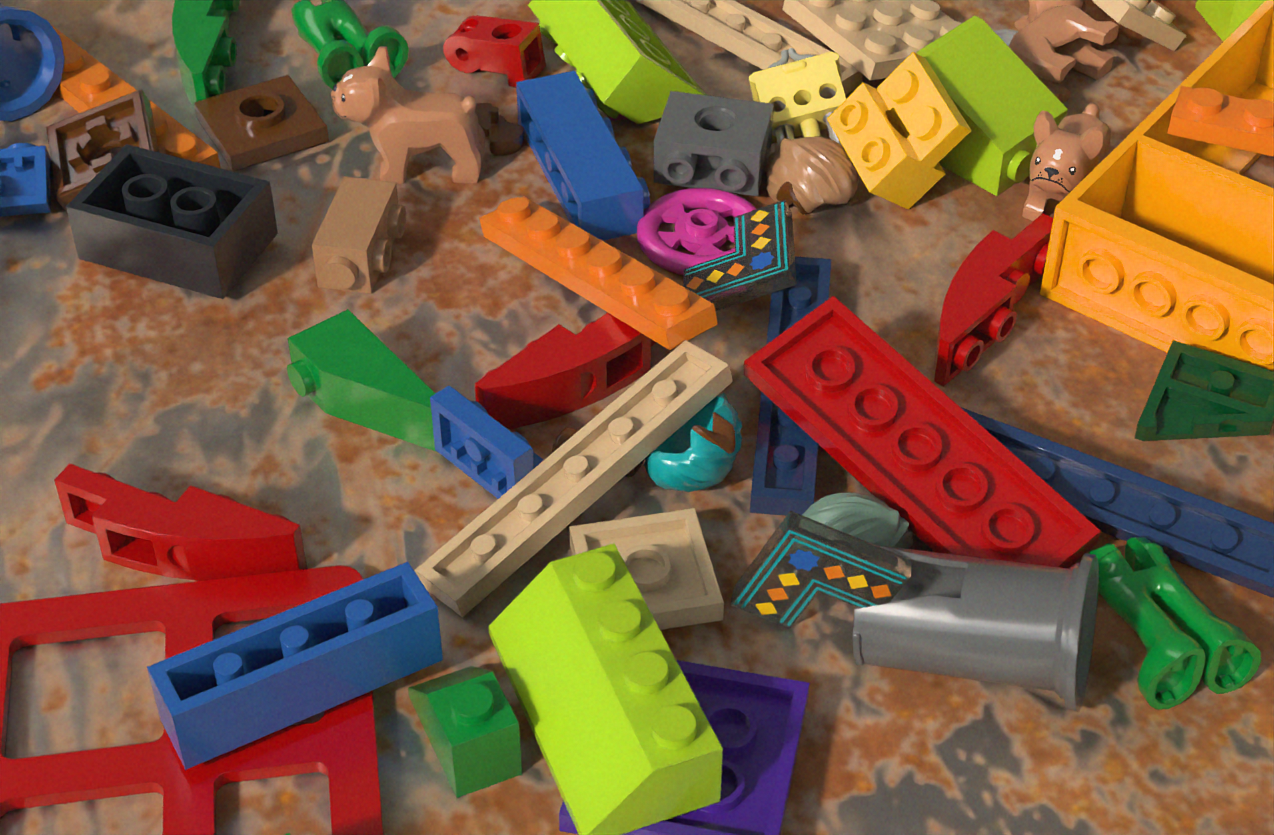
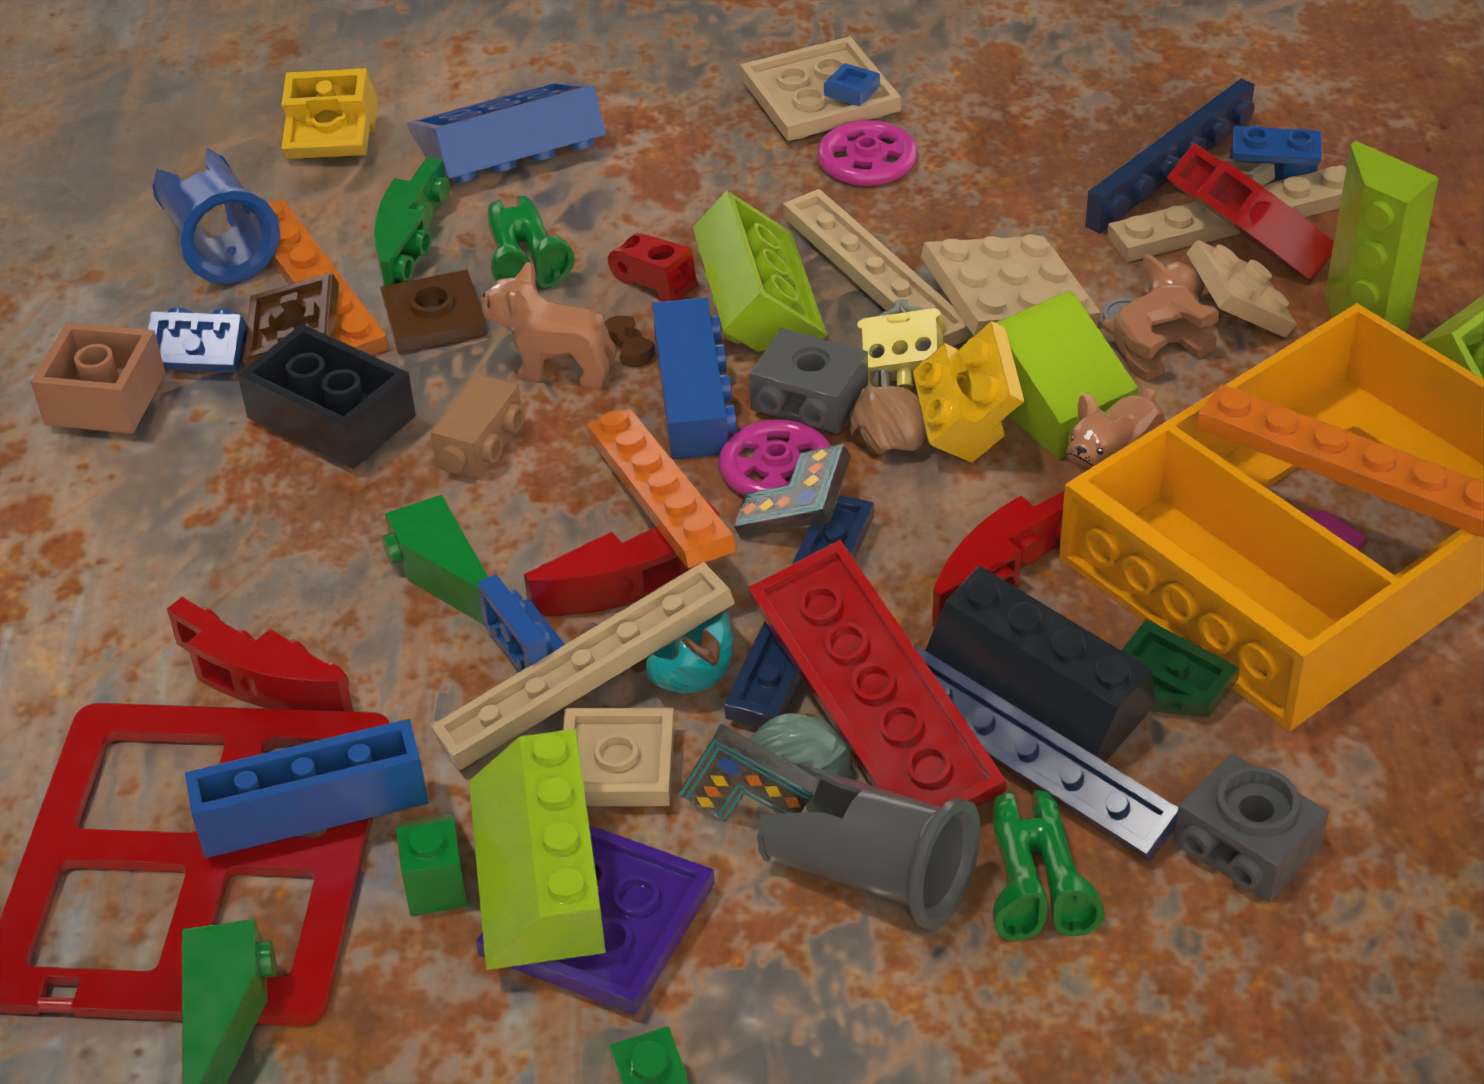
camera: 15 degrees right, 0 degrees up
none -> black slope [925,565,1156,762]

